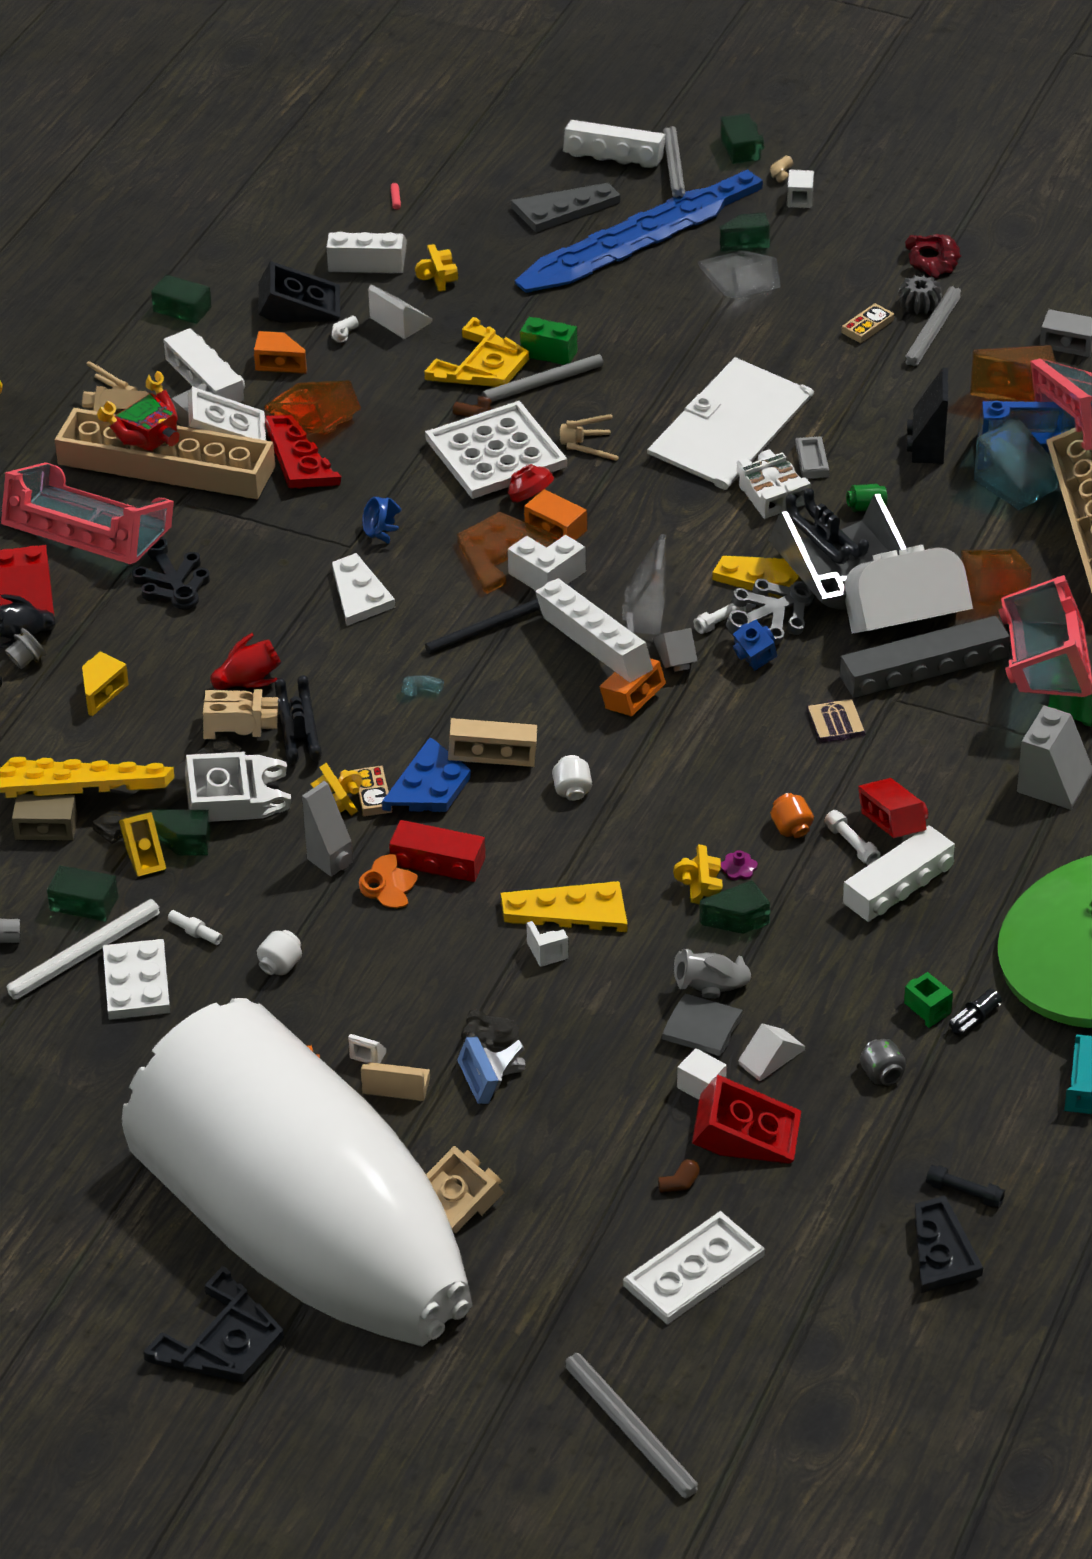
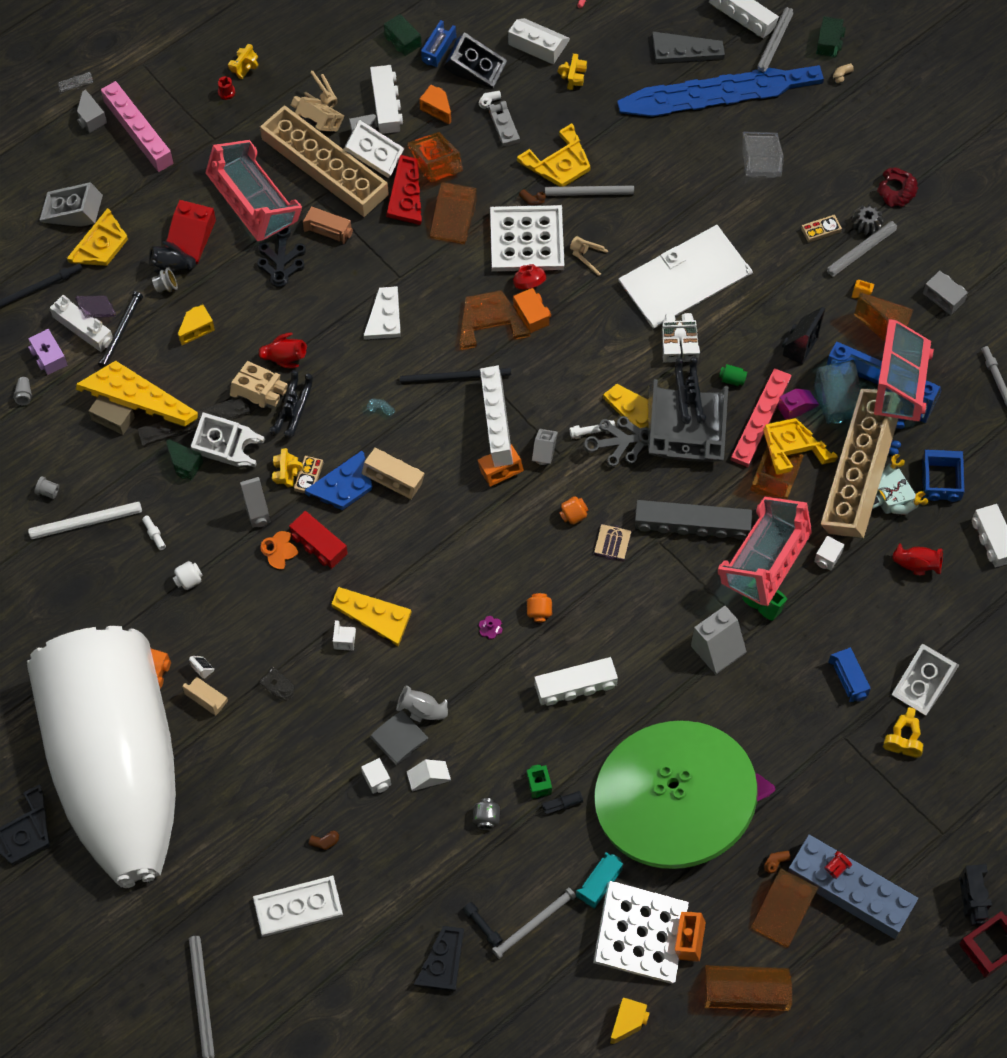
camera: 25 degrees right, 20 degrees up
clear green brick [47,865,118,922] -> none
torso [97,371,180,451] -> none
white plate [103,939,170,1020] -> none
yellow slope [119,812,166,877] -> none
blue piece [362,497,401,544] -> none
white slope [368,285,433,339] -> none
tan plate [426,1146,504,1234] -> none
medium blue piece [457,1037,525,1104] -> none
white brick [508,535,586,590] -> none
green brick [520,317,577,365] -> none
white head [552,755,592,801] -> none
clear slope [622,534,666,634] -> none
yellow hips [673,844,723,904] -> none
red slope [692,1074,801,1164] -> none
clear green slope [699,880,770,934] -> none
clear green slope [719,212,770,252] -> none
blue brick [733,619,778,671] -> none
white brick [787,170,814,208] -> none
light grey tile [795,436,829,479] -> none
white bar [824,810,881,865] -> none
white brick [844,545,973,634] -> none
red brick [858,778,928,838] -> none
none -> nougat window [303,206,353,244]
none -> blue window [421,20,457,67]
none -> clear orange slope [430,182,477,244]
none -> light grey plate [488,101,520,147]
none -> light grey bar [492,887,576,959]
none -> orange head [560,496,589,525]
none -> coral plate [731,368,791,467]
none -> yellow wing [763,418,838,475]
none -> magenta slope [777,389,819,420]
none -> light orange slope [851,280,874,298]

